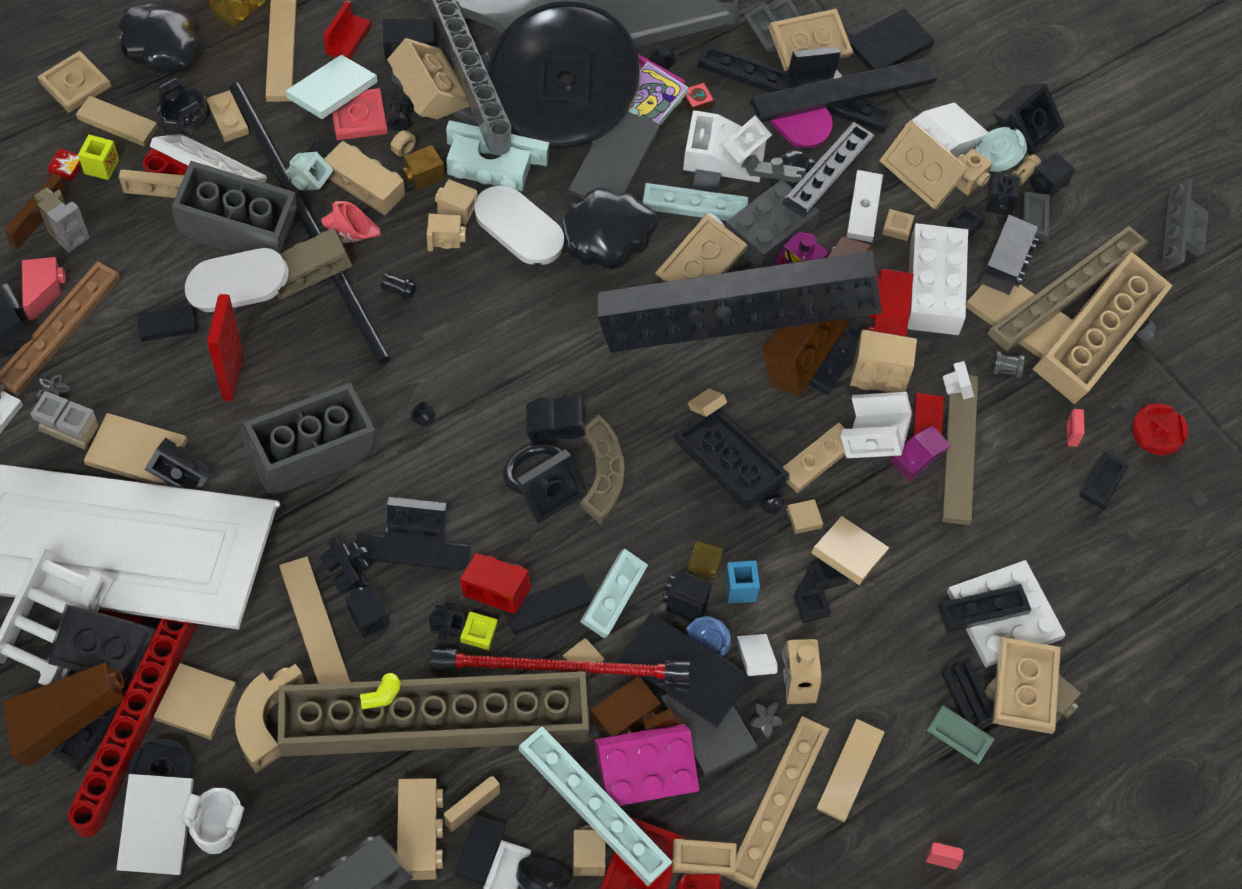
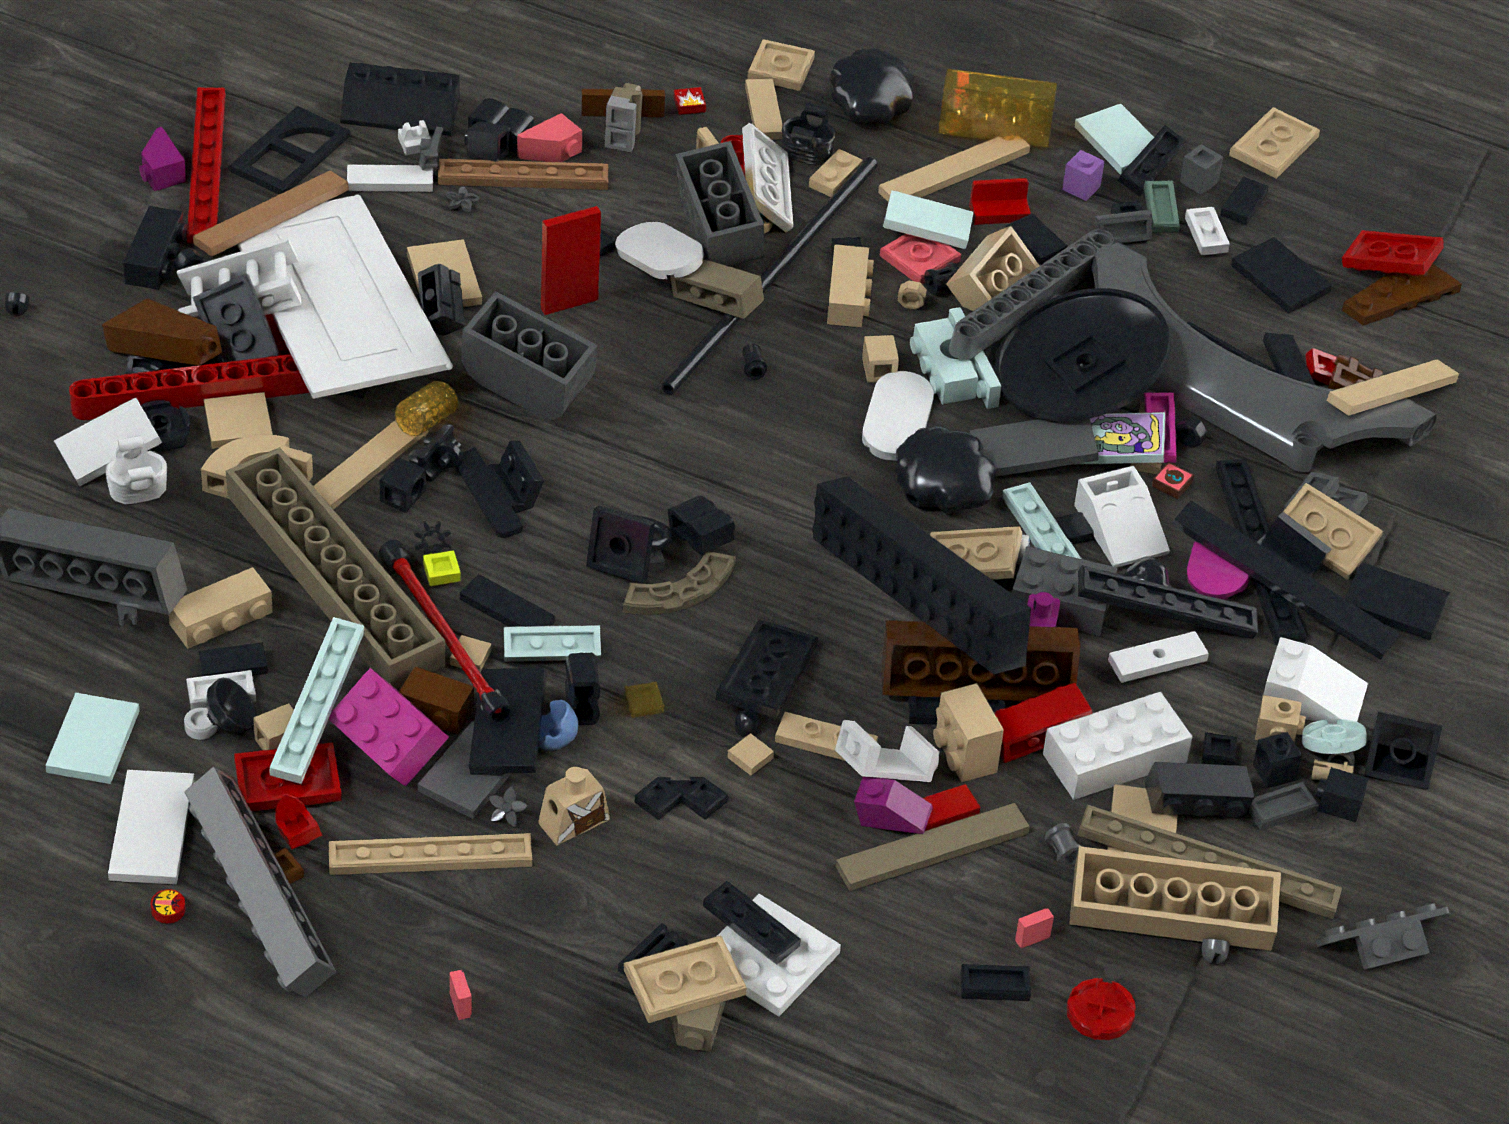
camera: 60 degrees right, 15 degrees down
light grey hips [30,391,99,450] -> none
neon yellow brick [78,135,119,180] -> none
light aqua brick [285,152,333,191] -> none
coral hat [321,201,381,243] -> none
neon yellow arm [360,673,401,709] -> none
pearl gold brick [402,145,445,191] -> none
black hinge [411,402,435,426] -> none
tan brick [427,214,466,251] -> none
tan tile [444,776,500,832] -> none
red brick [460,553,531,614] -> none
reddish brown tile [644,709,684,730] -> none
tan tile [672,839,736,877] -> none
tan tile [688,389,727,417] -> none
white plate [723,115,772,164] -> none
dark azure brick [724,561,760,604] -> none
white tile [737,634,777,676] -> none
dark grey piece [741,155,806,182] -> none
tan tile [811,516,889,585] -> none
tan slope [817,719,884,822] -> none
tan tile [879,120,969,209] -> none
tan tile [882,209,914,241] -> none
sand green tile [927,705,995,764] -> none
white tile [943,361,974,400] -> none
none -> clear yellow piece [395,381,458,436]

